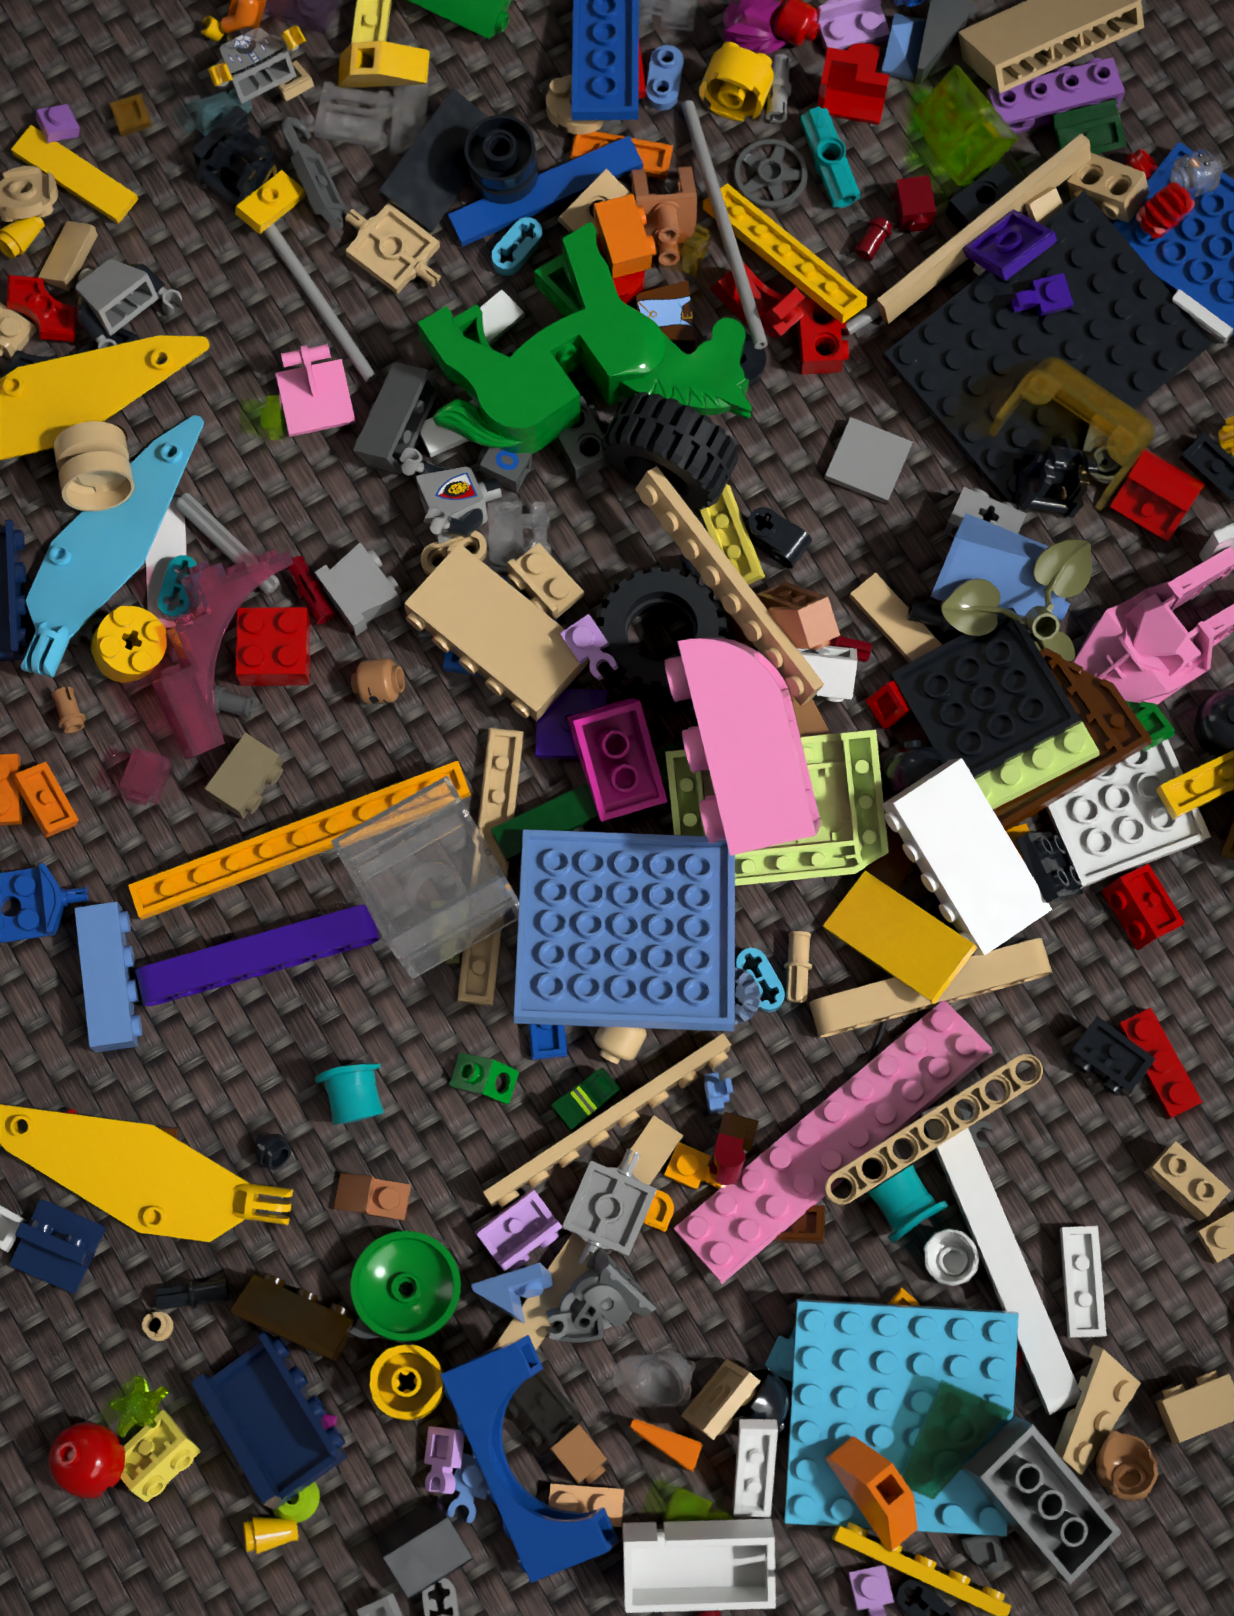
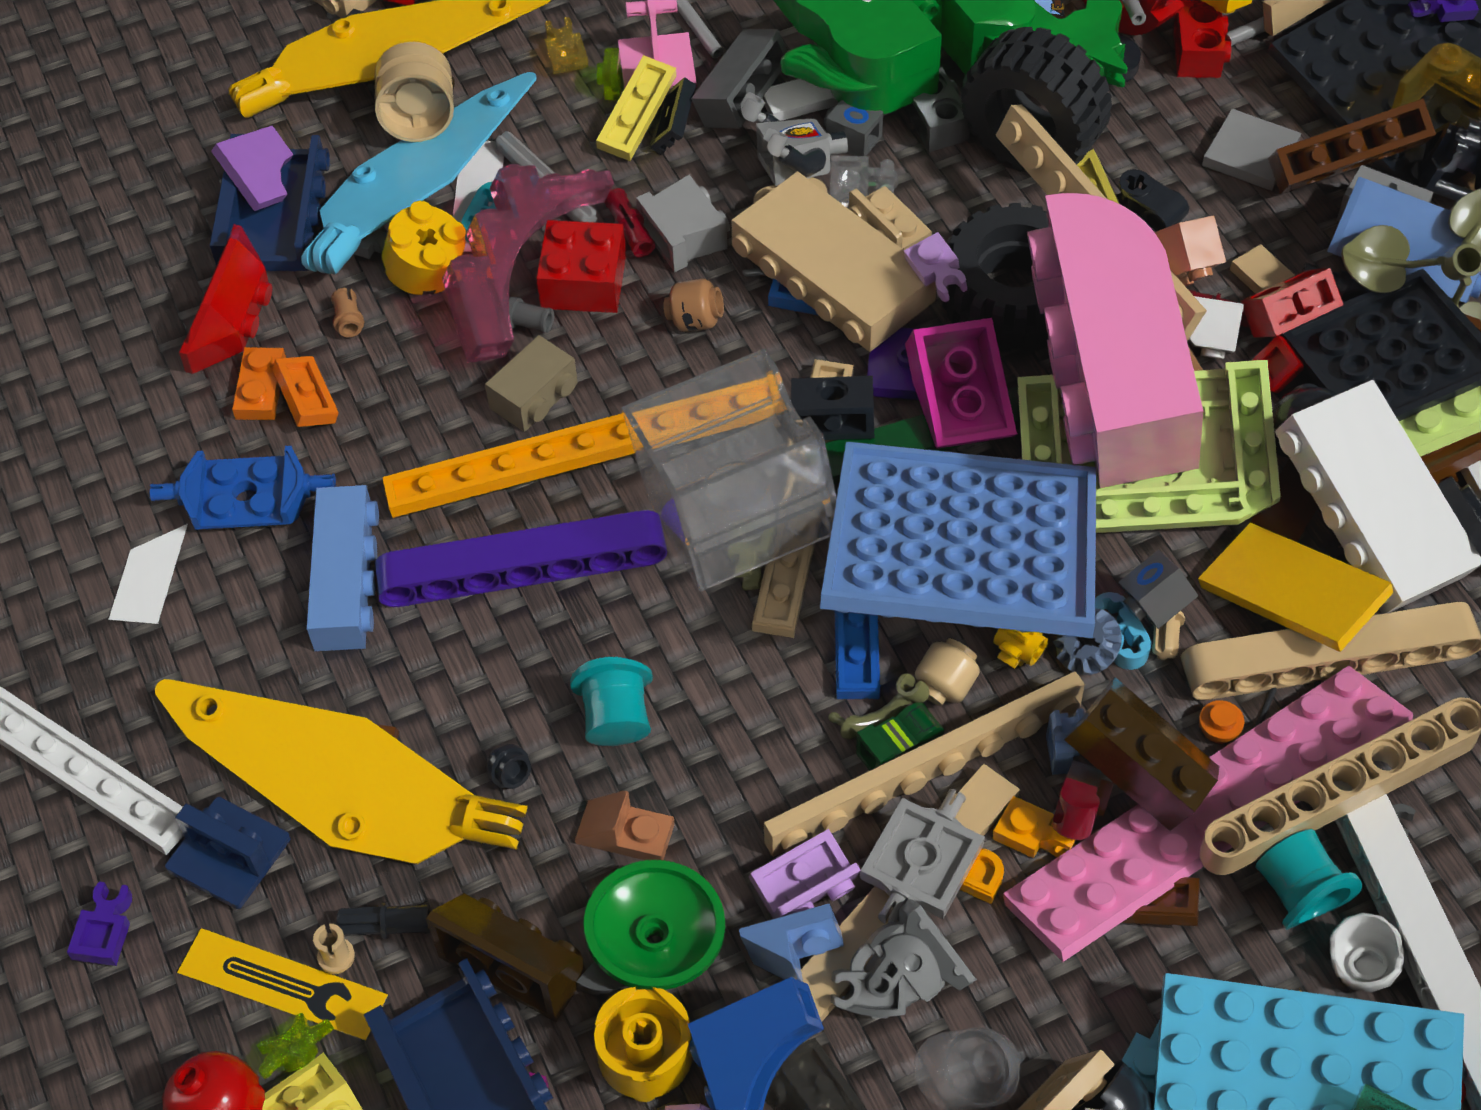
camera: 10 degrees right, 20 degrees down
clear pink brick [120,747,172,806] -> none
green bracket [449,1053,519,1104] -> none
none -> yellow sticker [177,928,388,1041]
none -> clear yellow plate [545,17,588,74]
none -> light yellow plate [596,55,677,161]
none -> black tile [650,77,696,155]
none -> black brick [791,376,875,441]
none -> olive piece [828,673,930,739]
none -> dark brown slope [1064,677,1220,831]
none -> dark grey brick [1118,549,1199,629]
none -> orange plate [1199,700,1245,744]
none -> brick [1240,268,1344,337]
none -> reddish brown brick [1268,99,1436,194]

